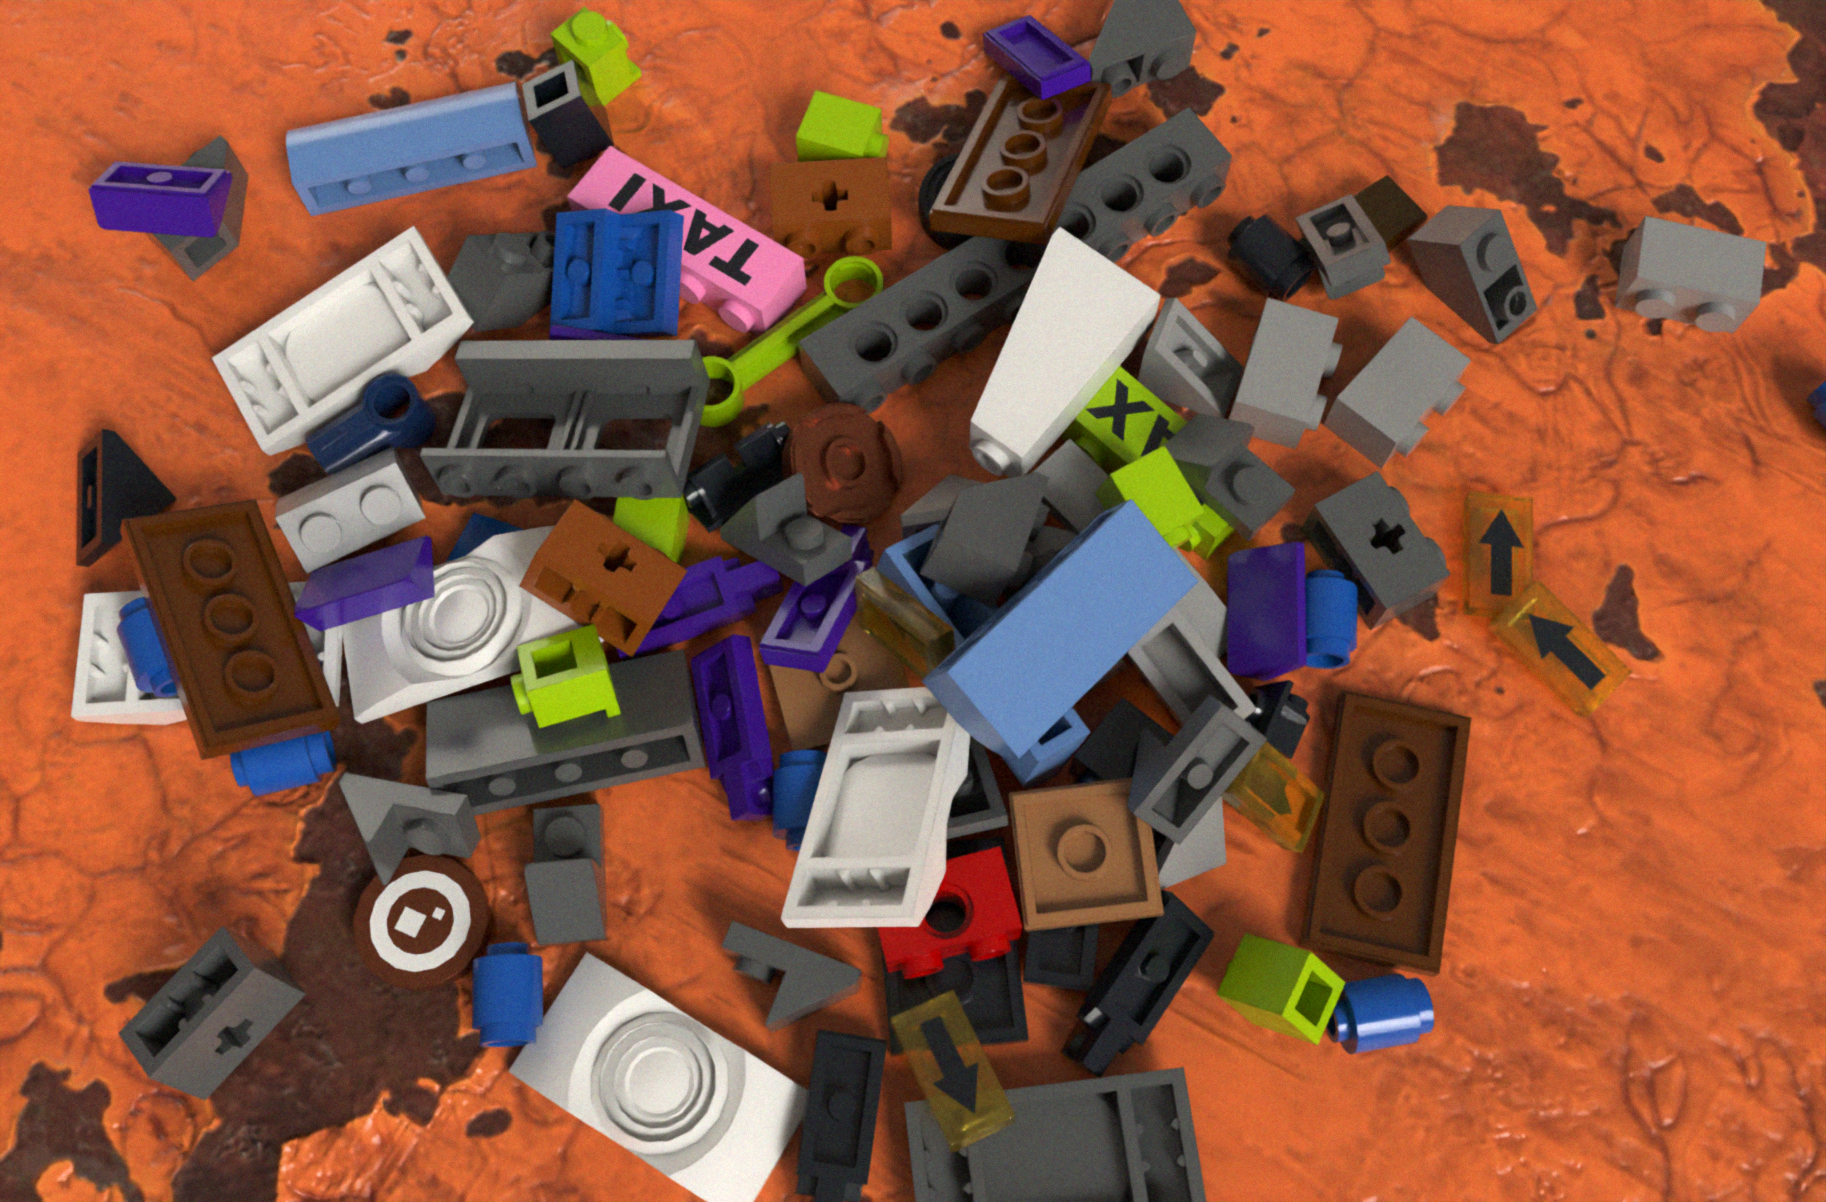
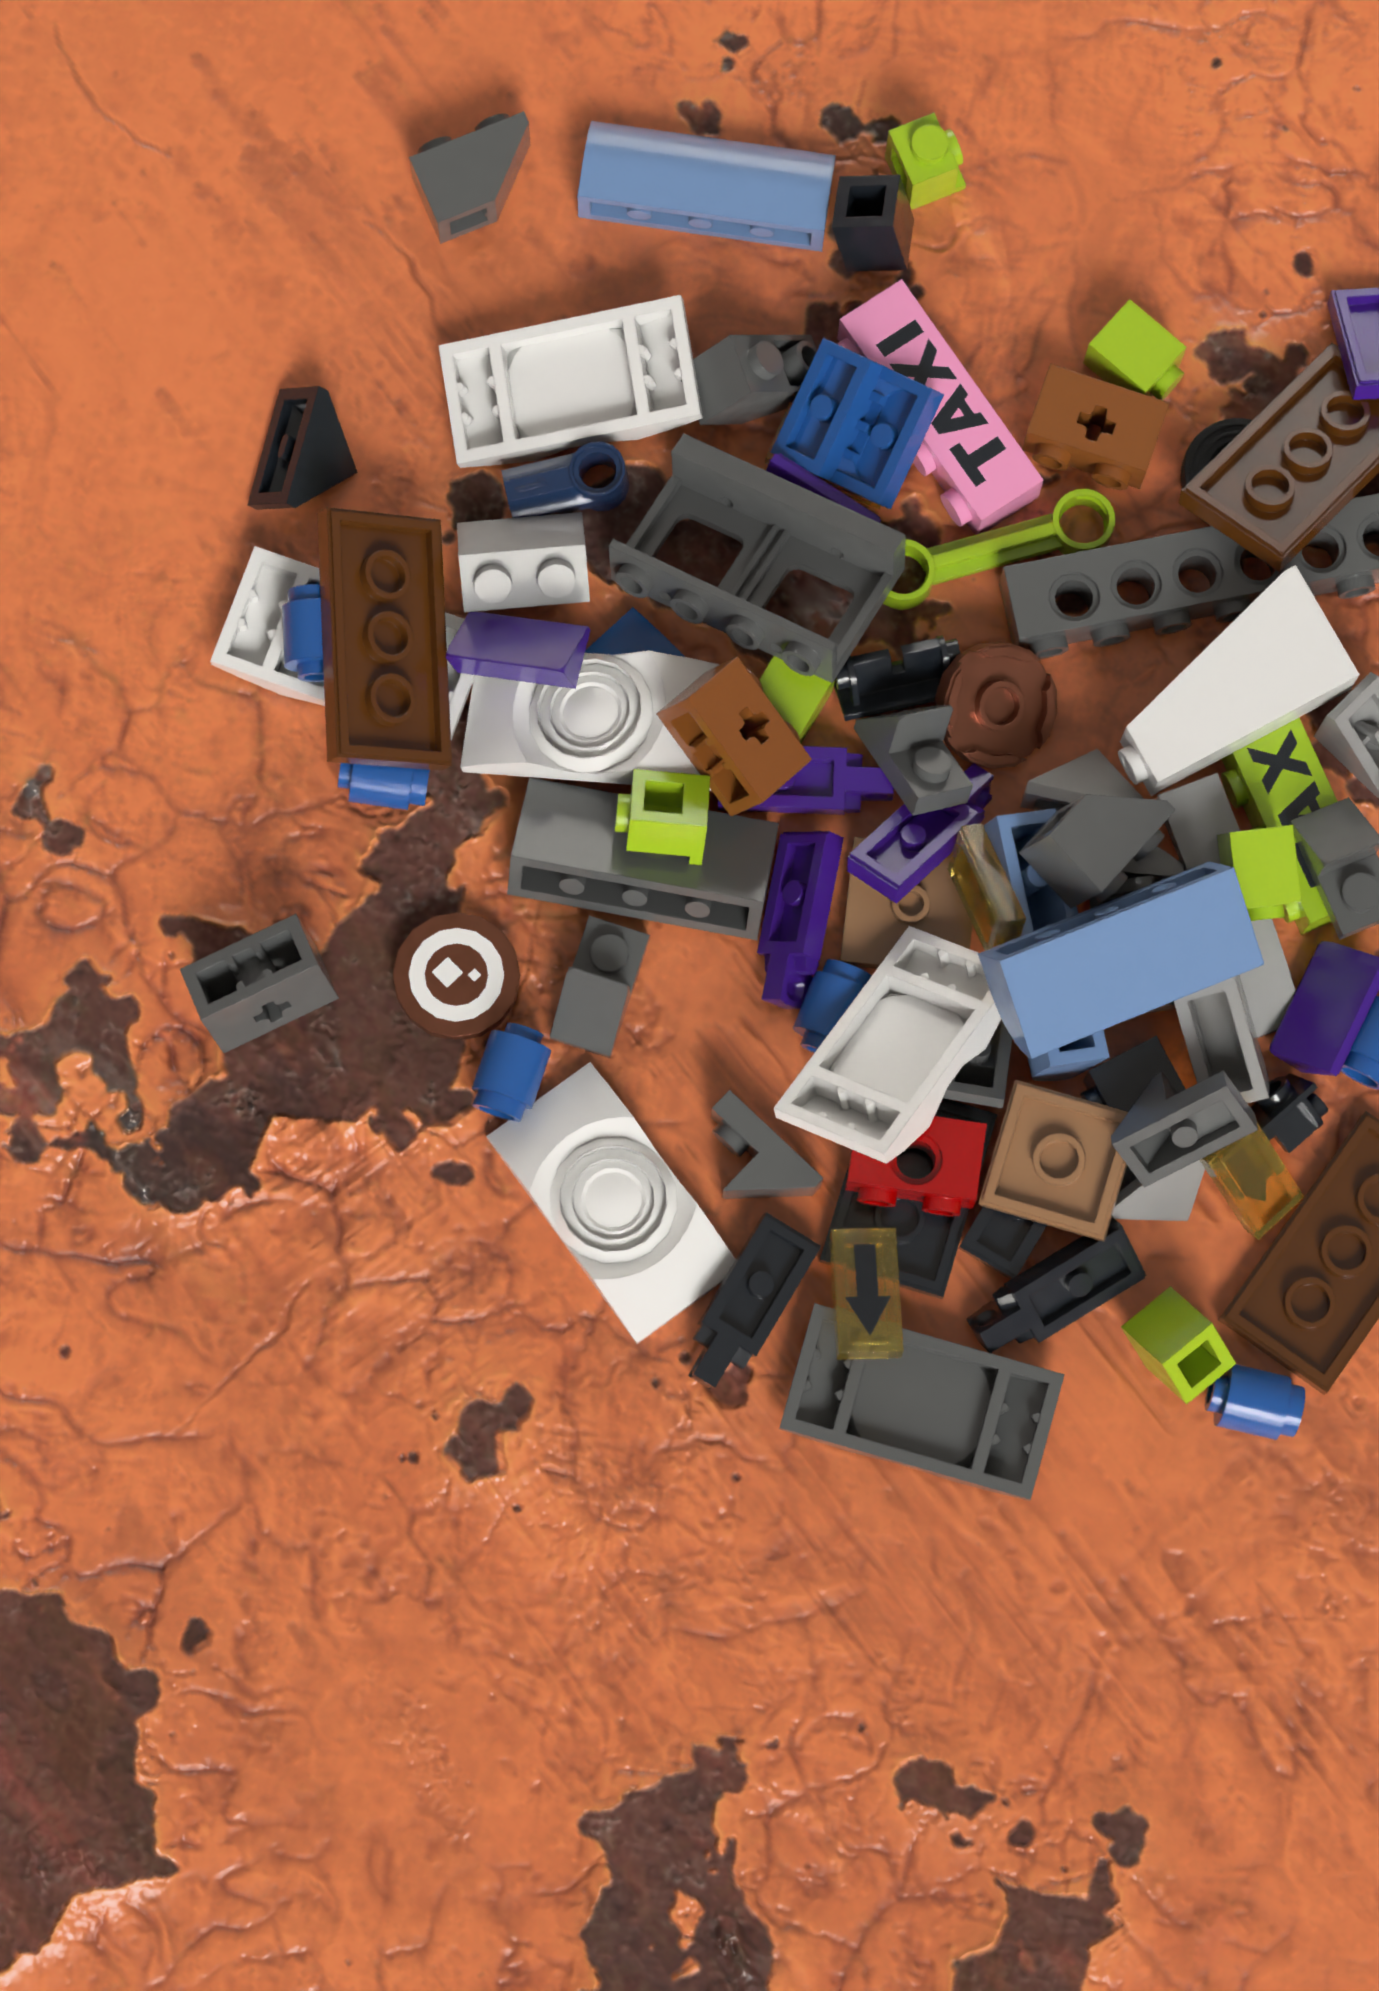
camera: 20 degrees right, 10 degrees up
dark purple slope [88,161,232,238] -> none
dark grey slope [338,773,481,886] -> none

